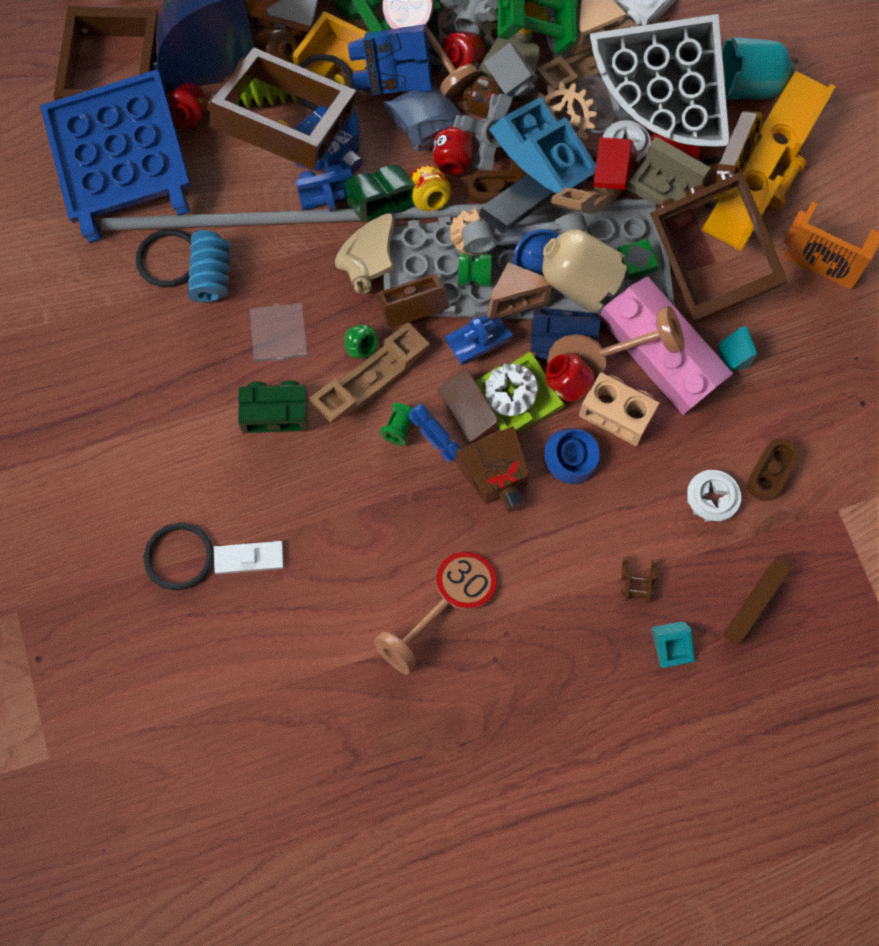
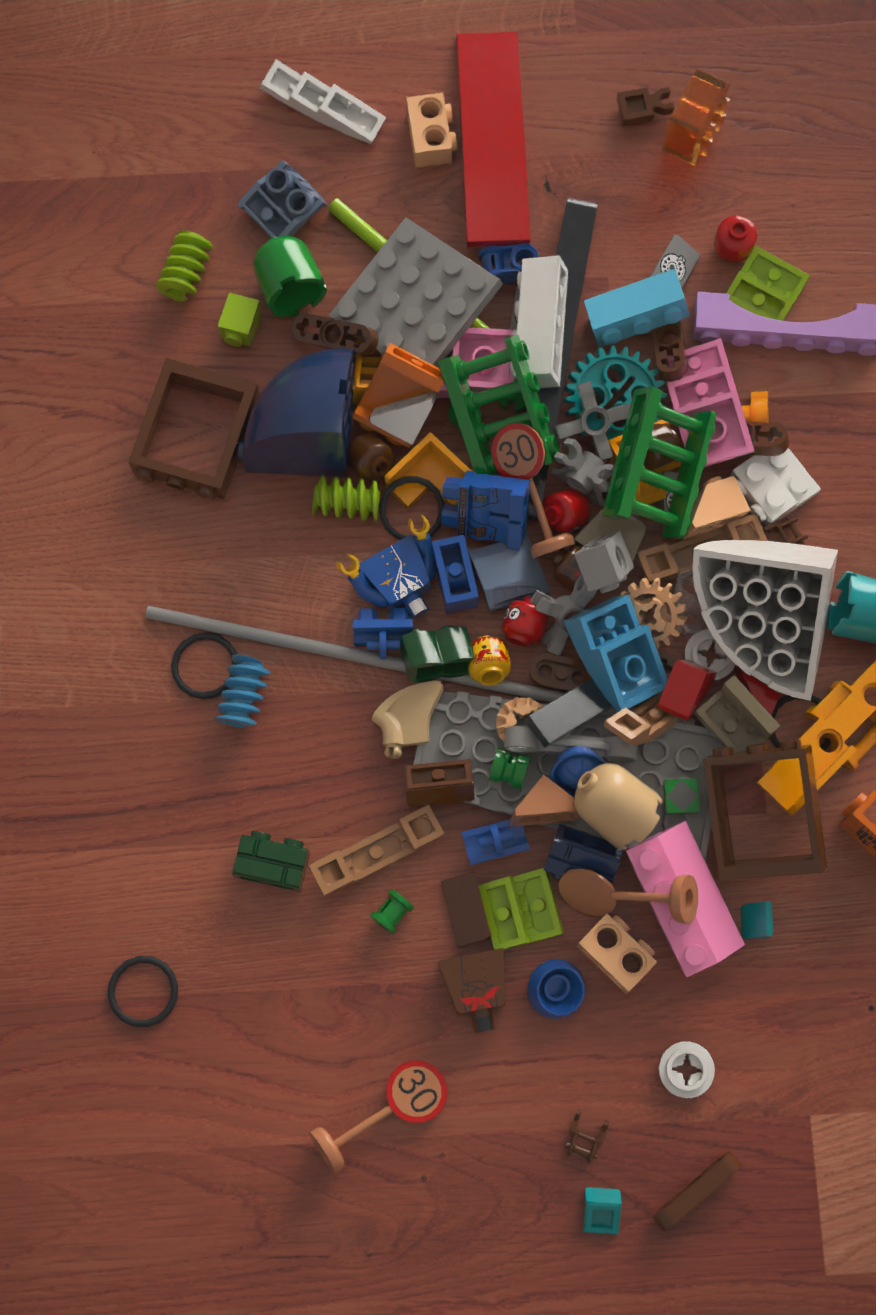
camera: 15 degrees right, 5 degrees up
blue plate [40,69,192,243] -> none
red head [167,83,208,129] -> none
reddish brown window [207,47,356,171] -> none
white piece [214,541,284,574] -> none
clear piece [250,303,307,362] -> none
green piece [344,324,378,359] -> none
blue axle [408,404,461,462] -> none
white gear [485,363,538,416] -> none
red head [545,353,595,402] -> none
beam [716,110,762,178] -> none
reddish brown plate [747,438,799,501] -> none
none -> blue brick [432,535,479,614]

